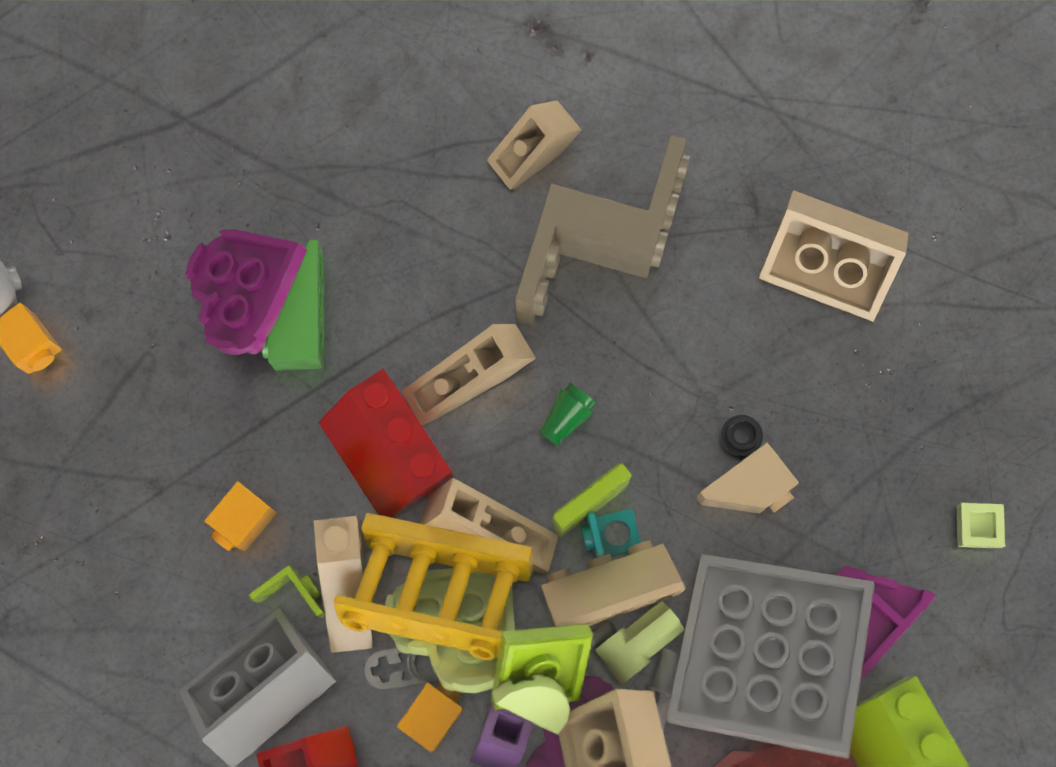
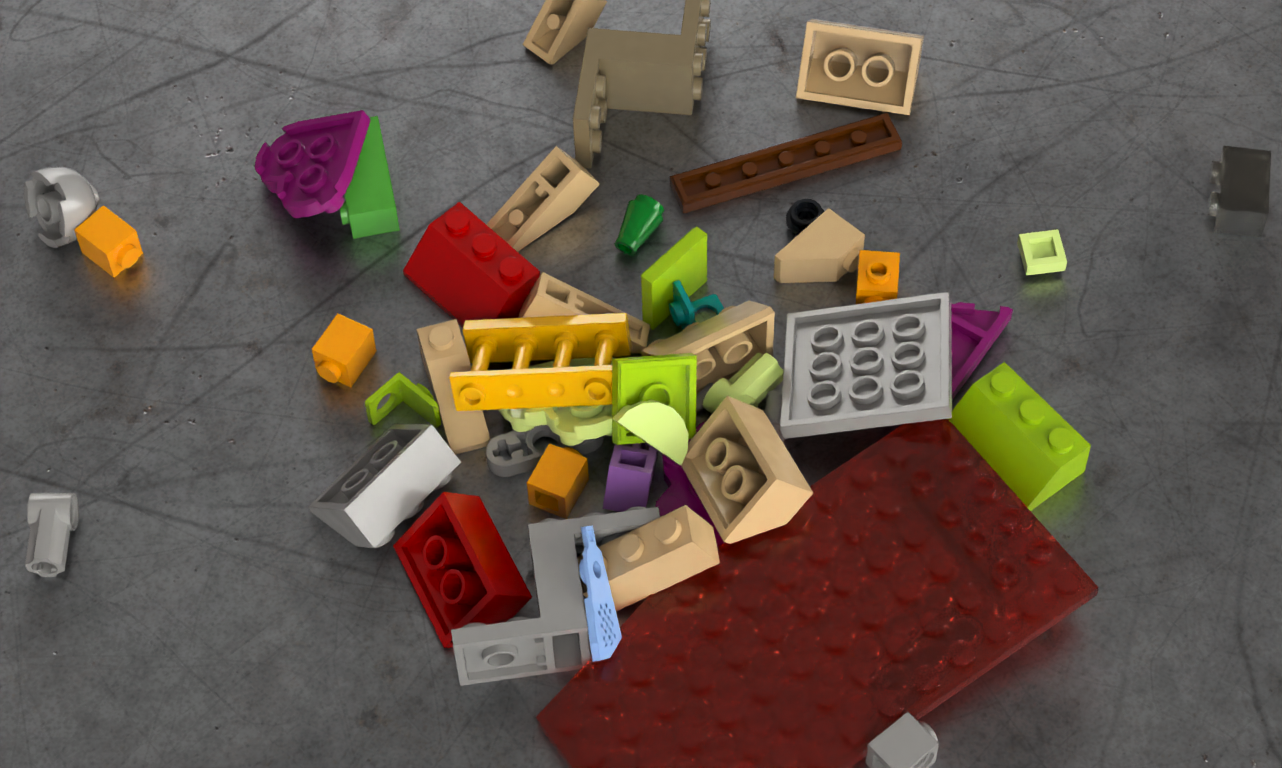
camera: 10 degrees left, 20 degrees down
none -> reddish brown tile [669,113,902,214]
none -> light orange brick [855,250,900,304]

